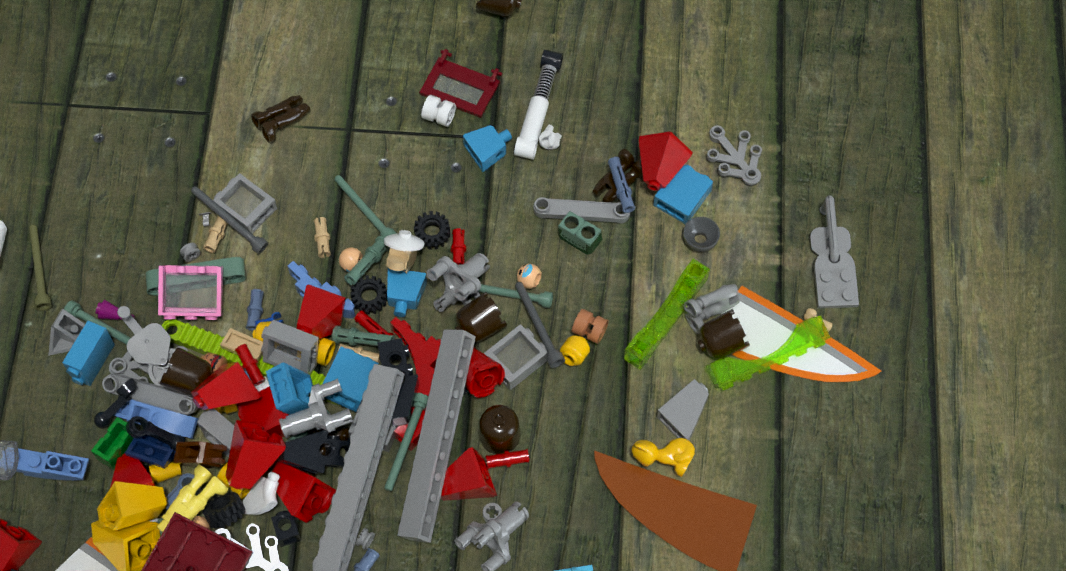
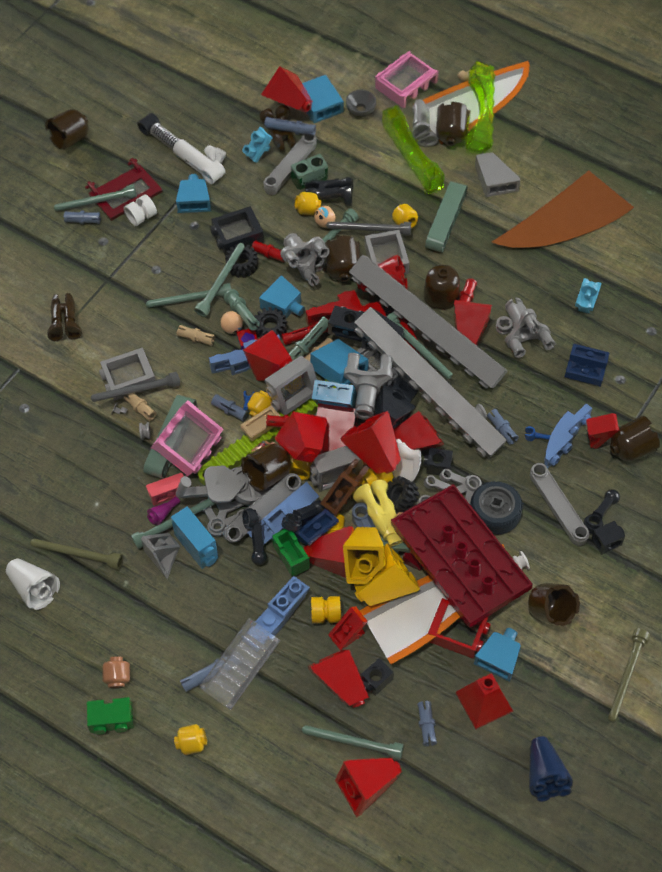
camera: 60 degrees left, 5 degrees down
white dish [384,230,424,251] -> none
tan piece [386,248,417,273] -> none
nougat wheel [572,309,609,344] -> none
yellow animal [631,438,695,477] -> none
light grey plant [707,125,762,186] -> none
light grey plate [810,195,859,309] -> none
none -> sand green piece [54,184,137,211]
none -> sand blue pin [64,210,101,224]
none -> coral panel [146,473,184,506]
none -> sand green piece [194,243,244,317]
none -> black window [210,206,264,255]
none -> tile [236,329,258,350]
none -> medium azure hips [242,127,273,162]
none -> yellow head [295,192,321,216]
none -> black piece [304,177,353,206]
none -> yellow wheel [311,596,341,624]
none -> red slope [328,606,368,650]
none -> bright pink window [375,51,438,109]
none -> sand green beam [425,181,467,252]

